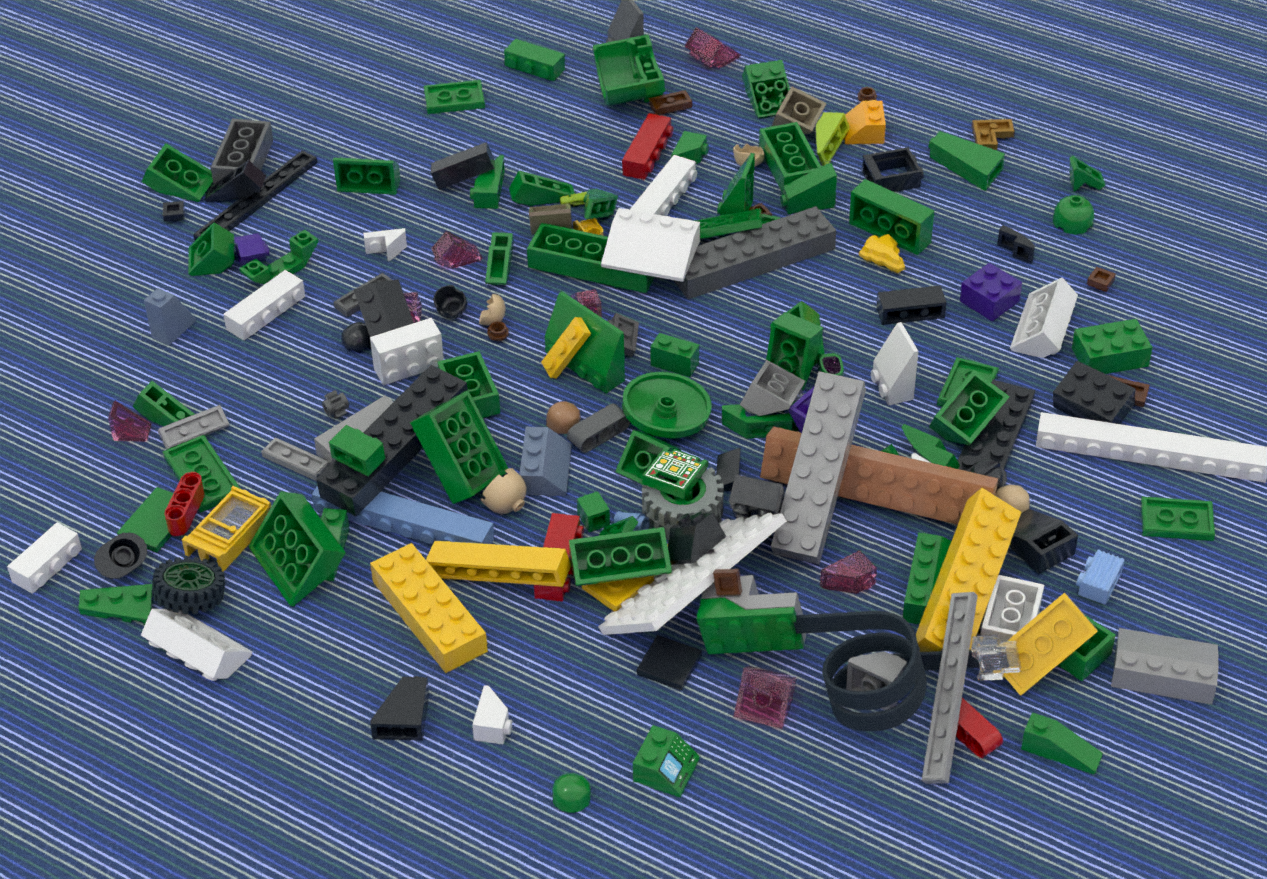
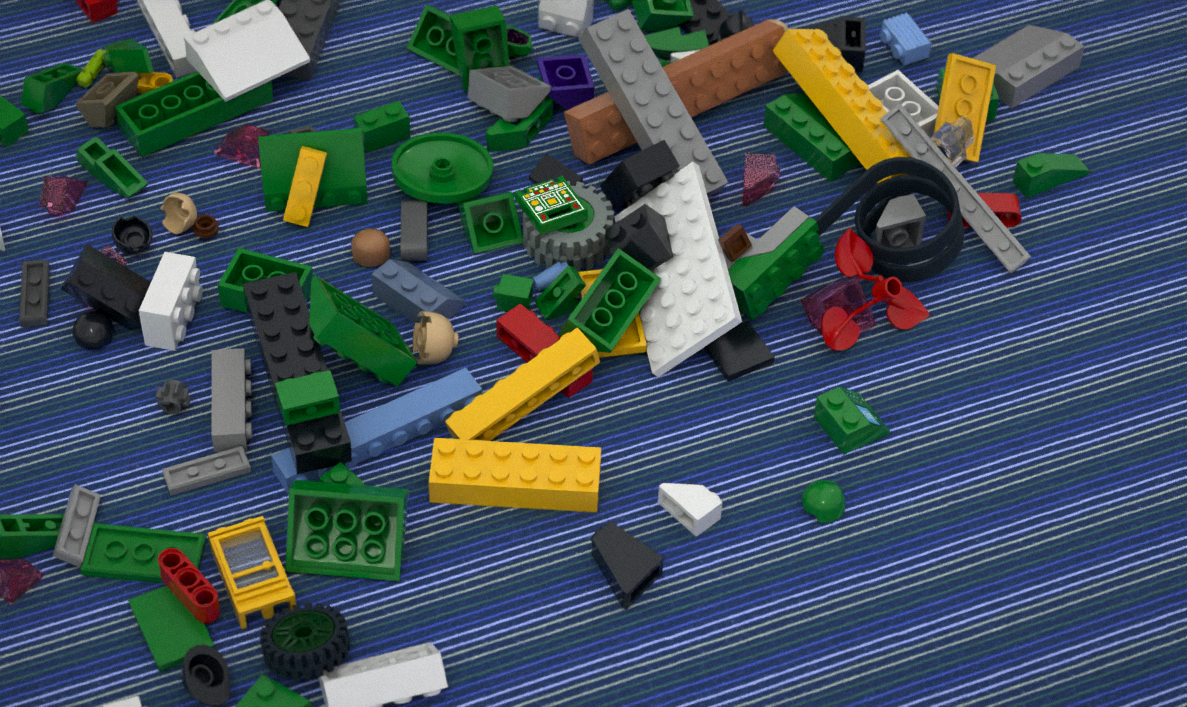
camera: 55 degrees left, 5 degrees up
none -> red plant [821,228,930,351]

